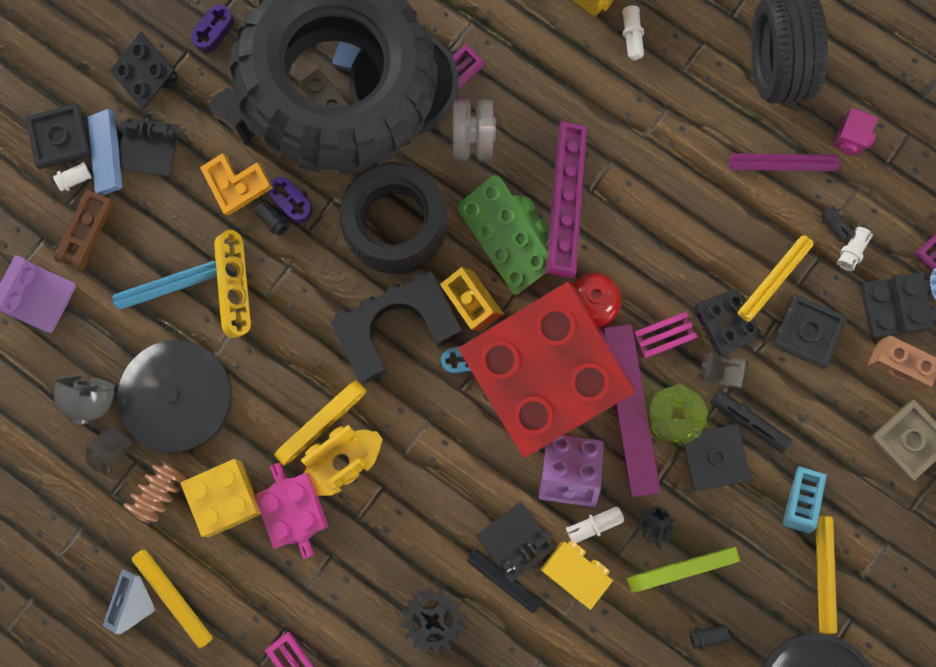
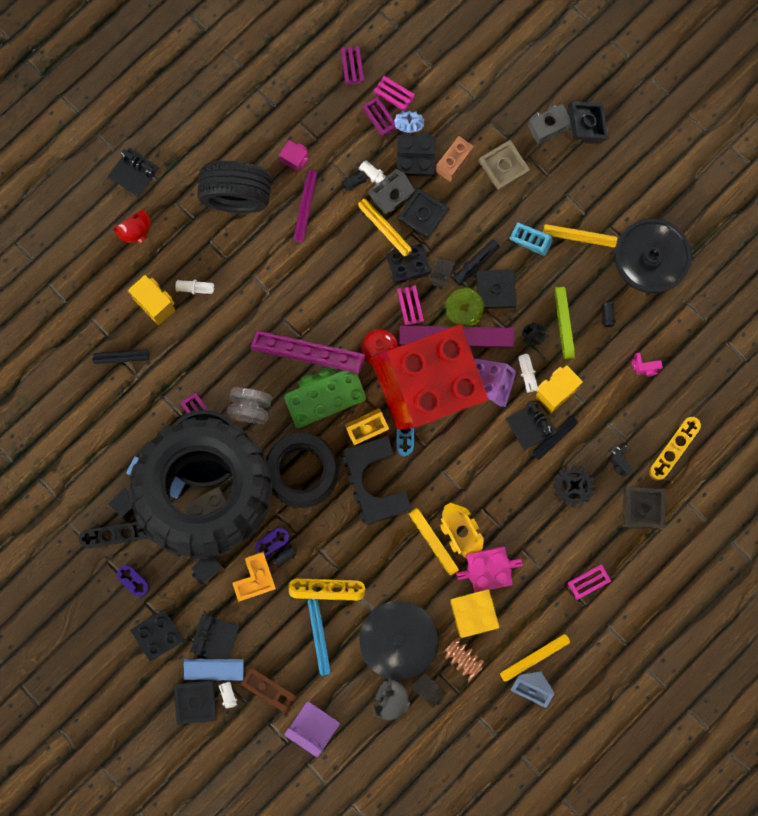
camera: 85 degrees left, 0 degrees up
none -> dark grey brick [368,169,415,213]

